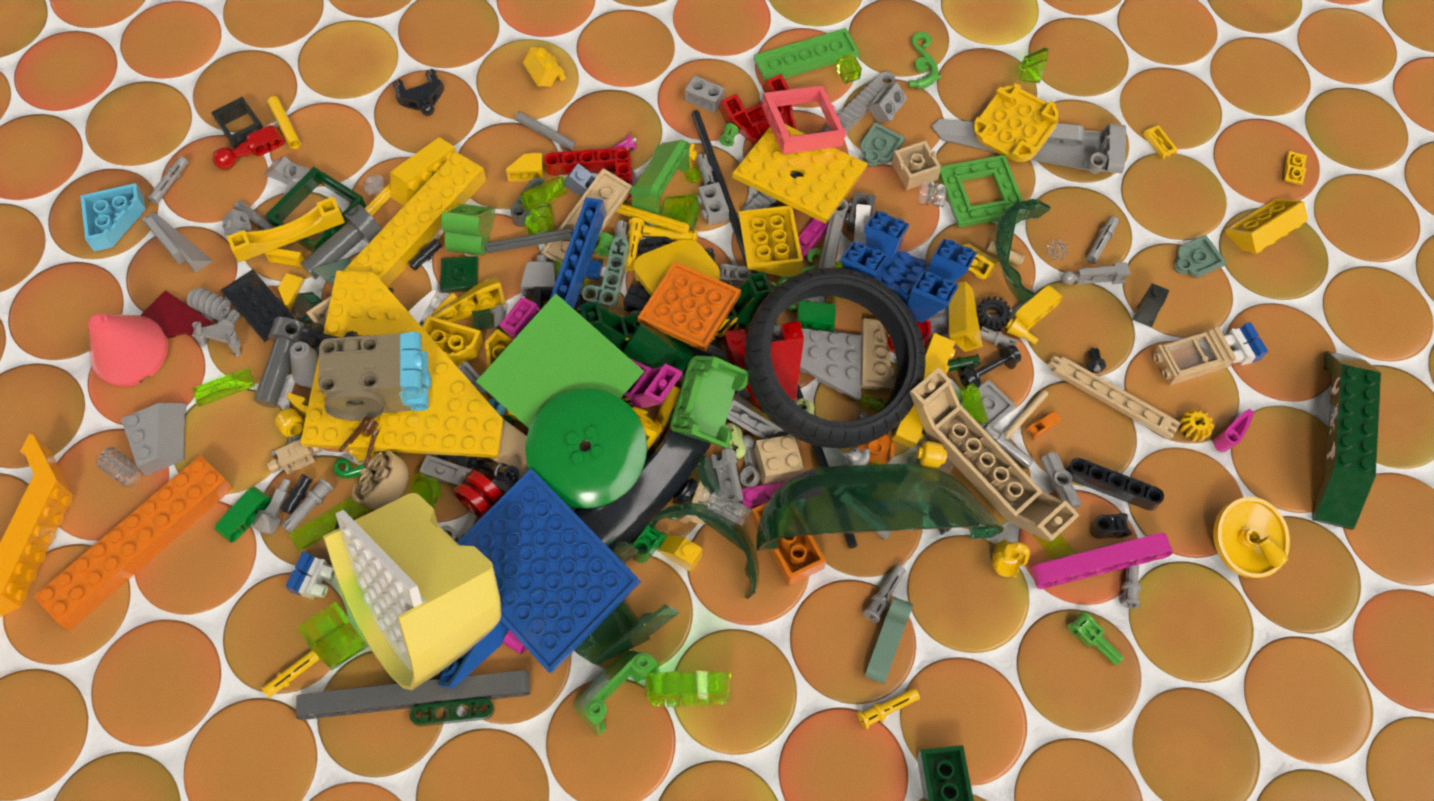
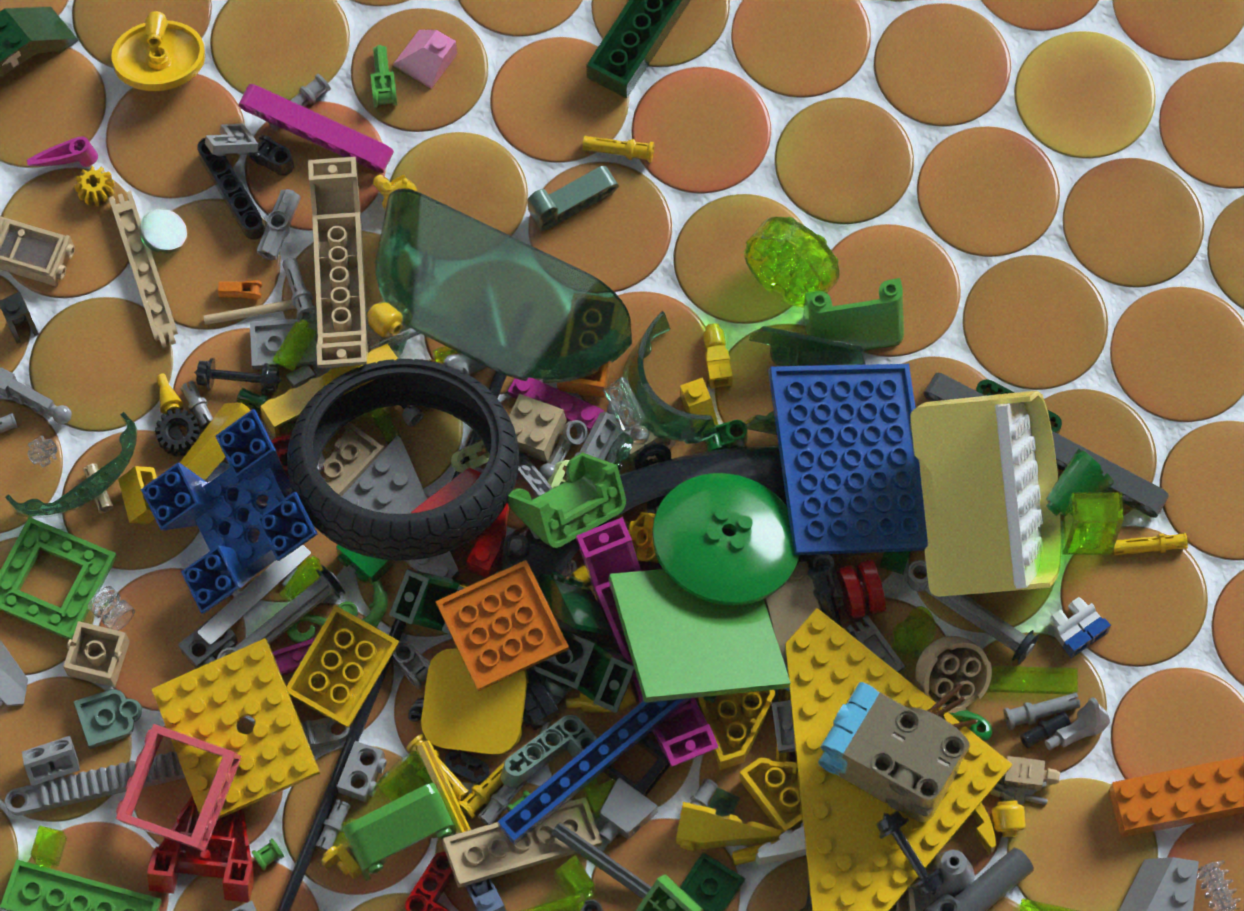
camera: 140 degrees left, 5 degrees up
green beam [214,486,271,543] -> none
light grey pin [863,564,906,623] -> none
yellow beam [1013,285,1063,330] -> none
black piece [1086,347,1106,373] -> none
none -> tile [139,209,187,254]
none -> light grey plate [205,124,258,156]
none -> bright pink slope [393,30,457,89]
none -> yellow piece [703,323,733,389]
none -> green cone [1046,449,1114,516]

